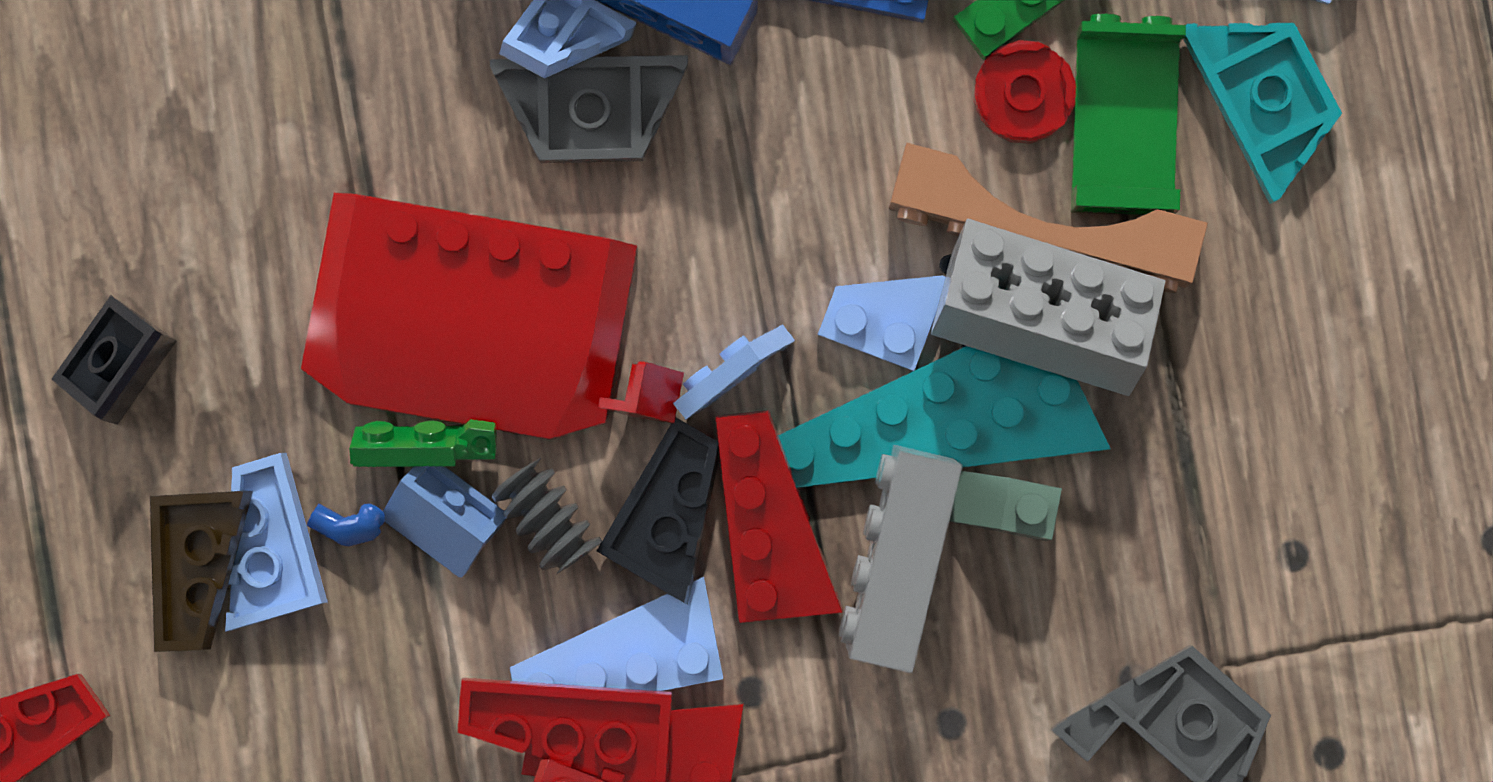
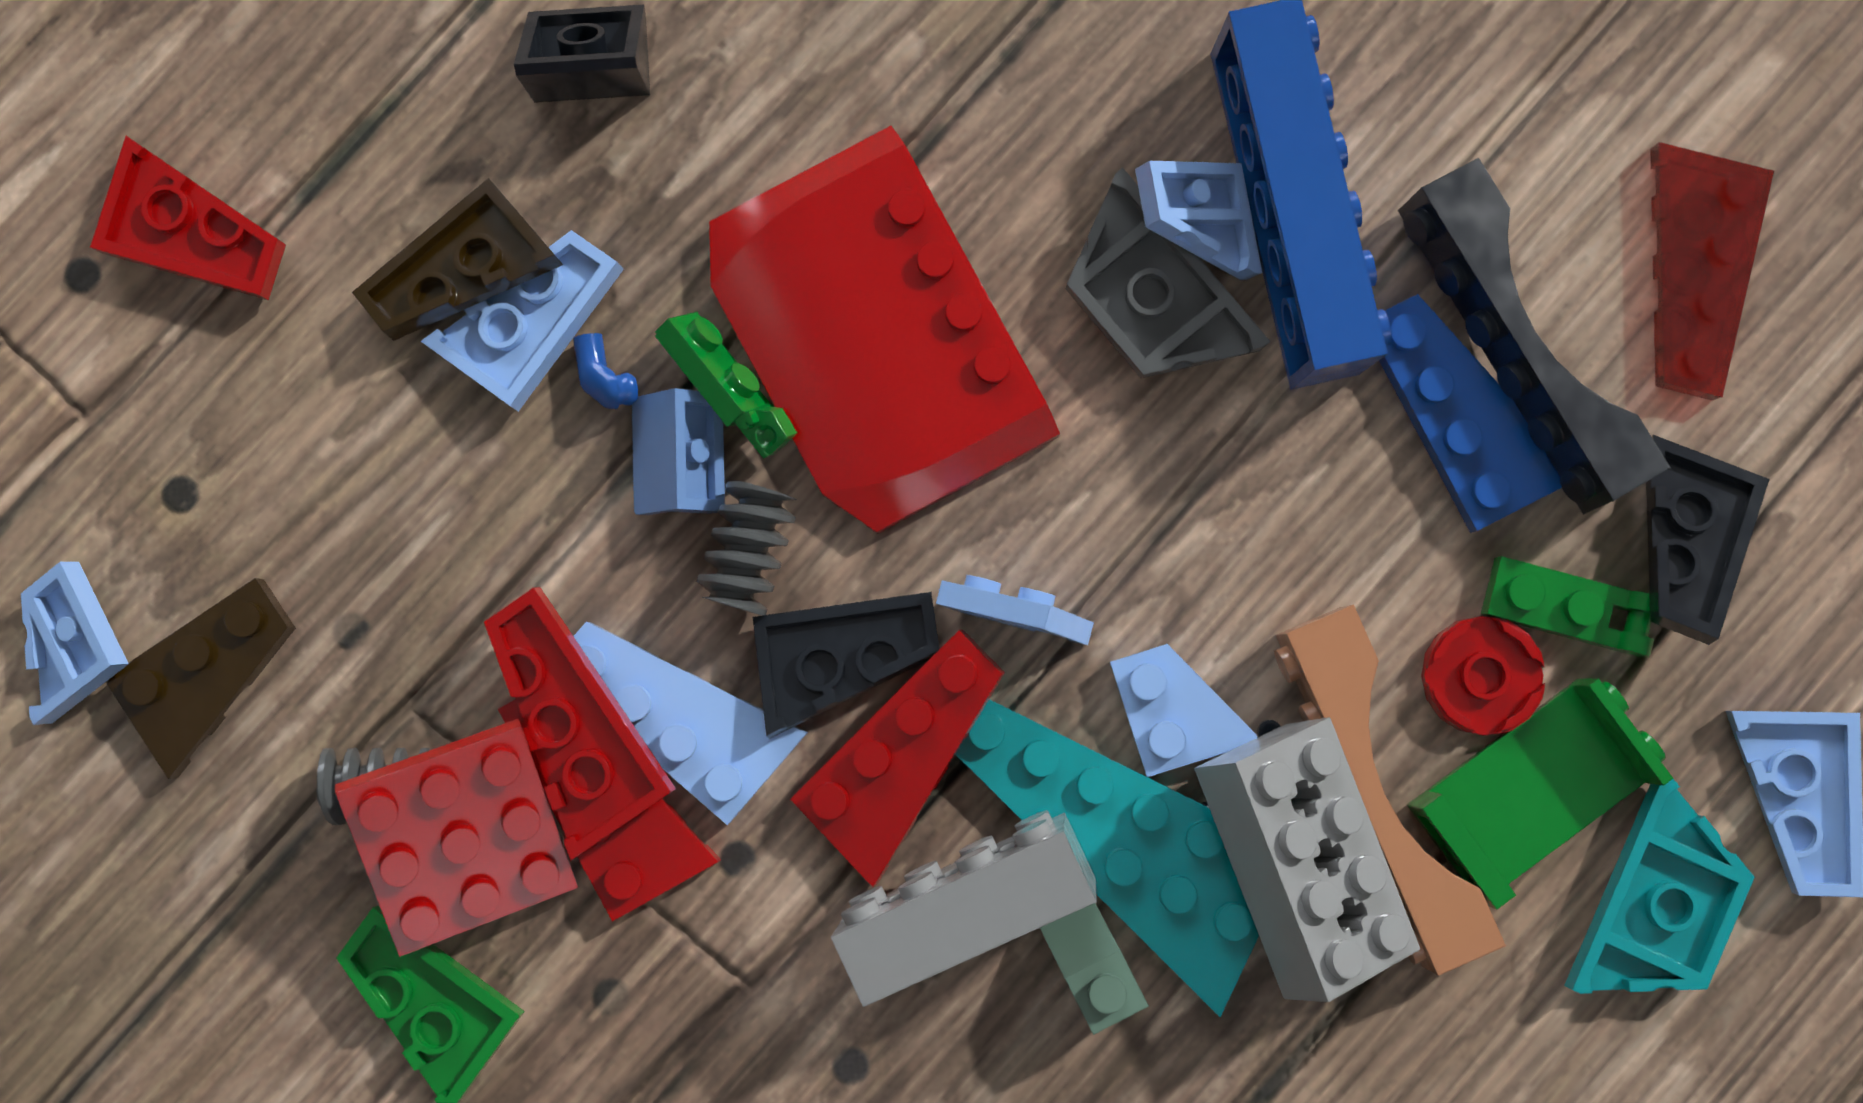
camera: 50 degrees right, 0 degrees up
red panel [598,361,684,423] -> none

